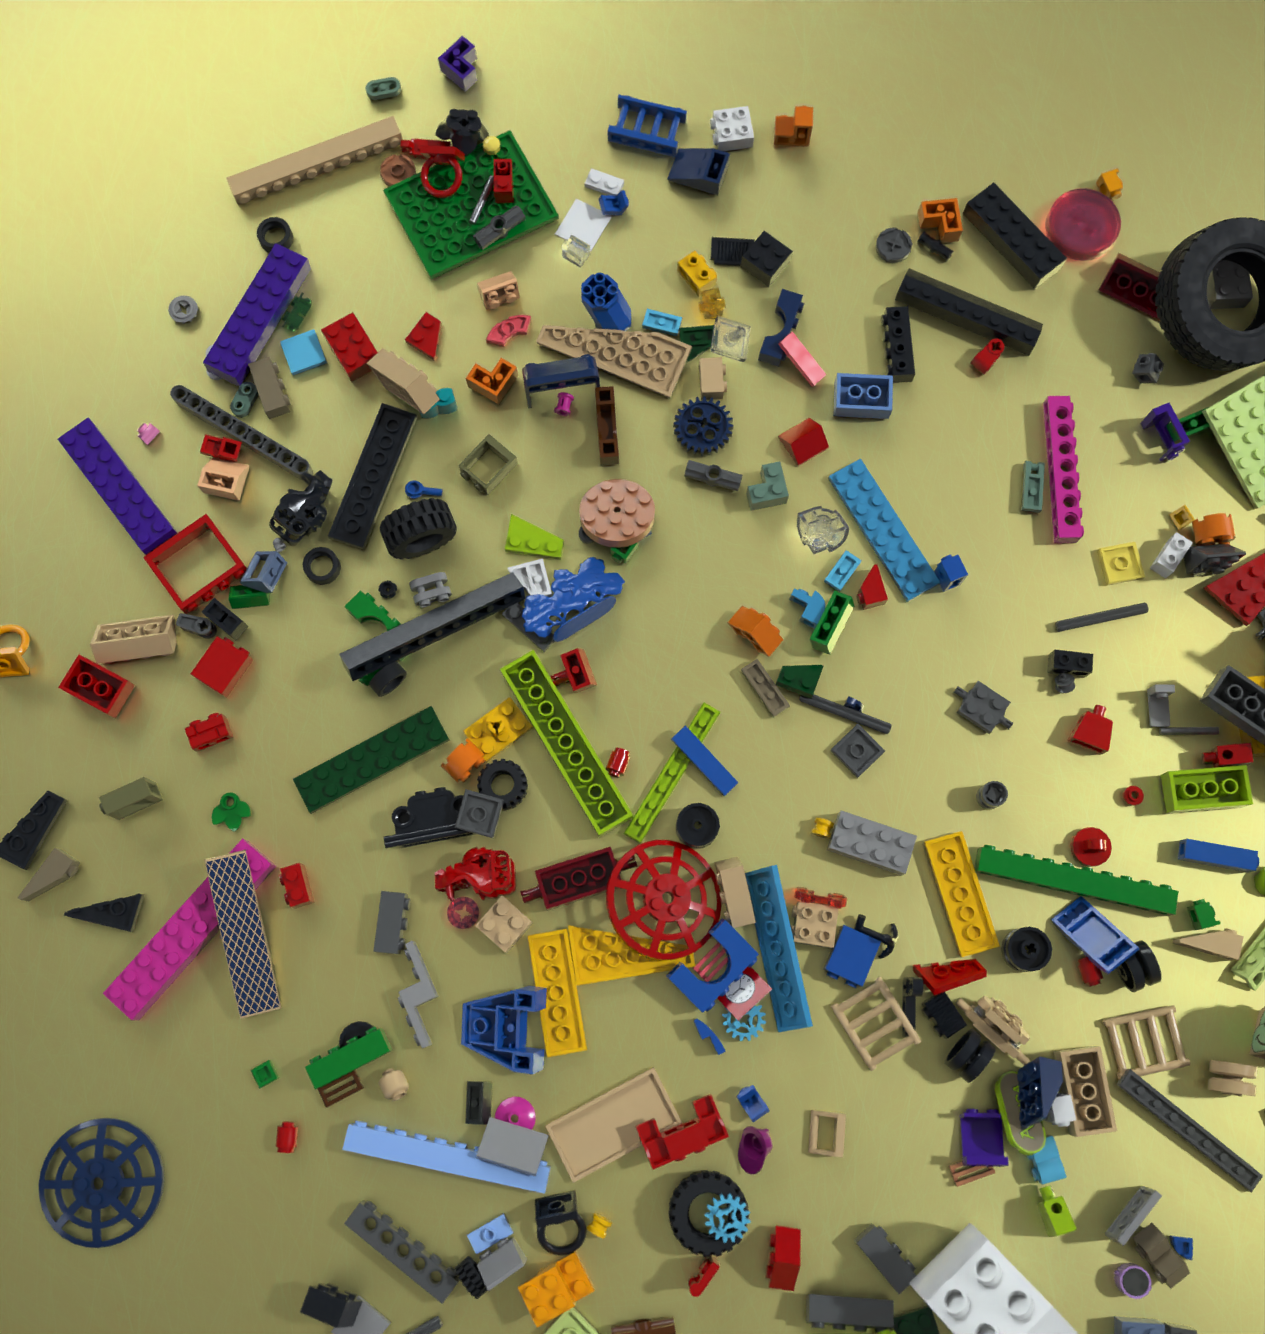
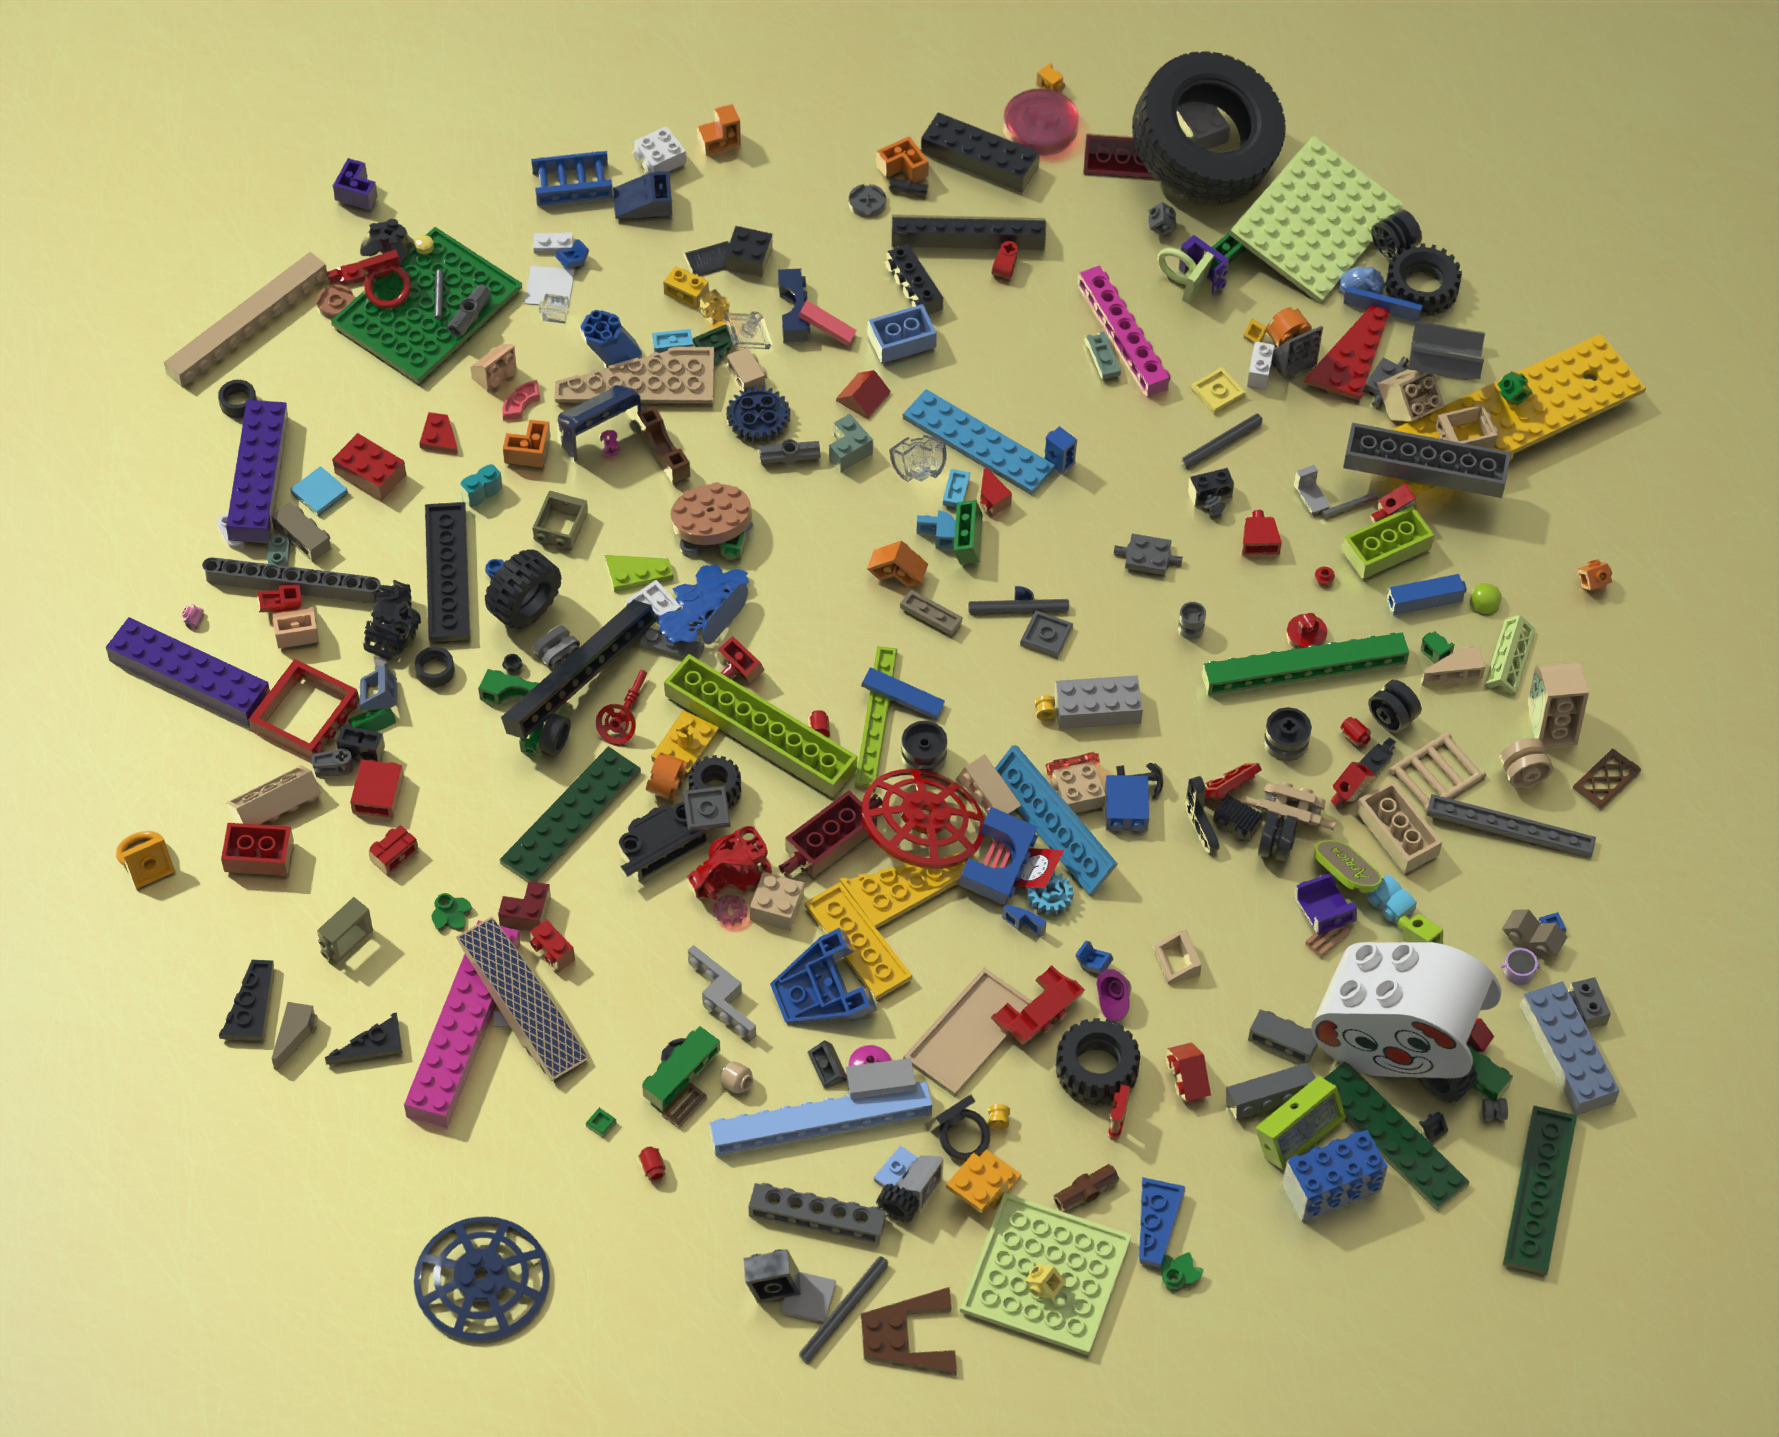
camera: 25 degrees left, 20 degrees down
light grey gear [168,296,199,324] -> none
clear green hinge [282,292,312,332] -> none
sand green plate [365,77,401,100] -> none
tan brick [367,348,440,414] -> none
dark grey brick [373,891,410,954] -> none
red slope [494,159,514,203] -> none
medium azure gear [704,1193,751,1243] -> none
dark green wing [775,665,823,699] -> none
tan bar [831,977,921,1071] -> none
yellow plate [923,831,1000,958] -> none
dark blue slope [1017,1056,1063,1130] -> none
white brick [1044,1092,1076,1127] -> none
slope [1051,896,1139,974] -> none
light grey tile [1105,1186,1162,1246] -> none
none -> dark red brick [498,881,551,932]
none -> red dish [596,670,647,744]
none -> yellowish green tile [1157,248,1214,303]
none -> red torso [1330,762,1377,808]
none -> black hinge [1359,737,1396,776]

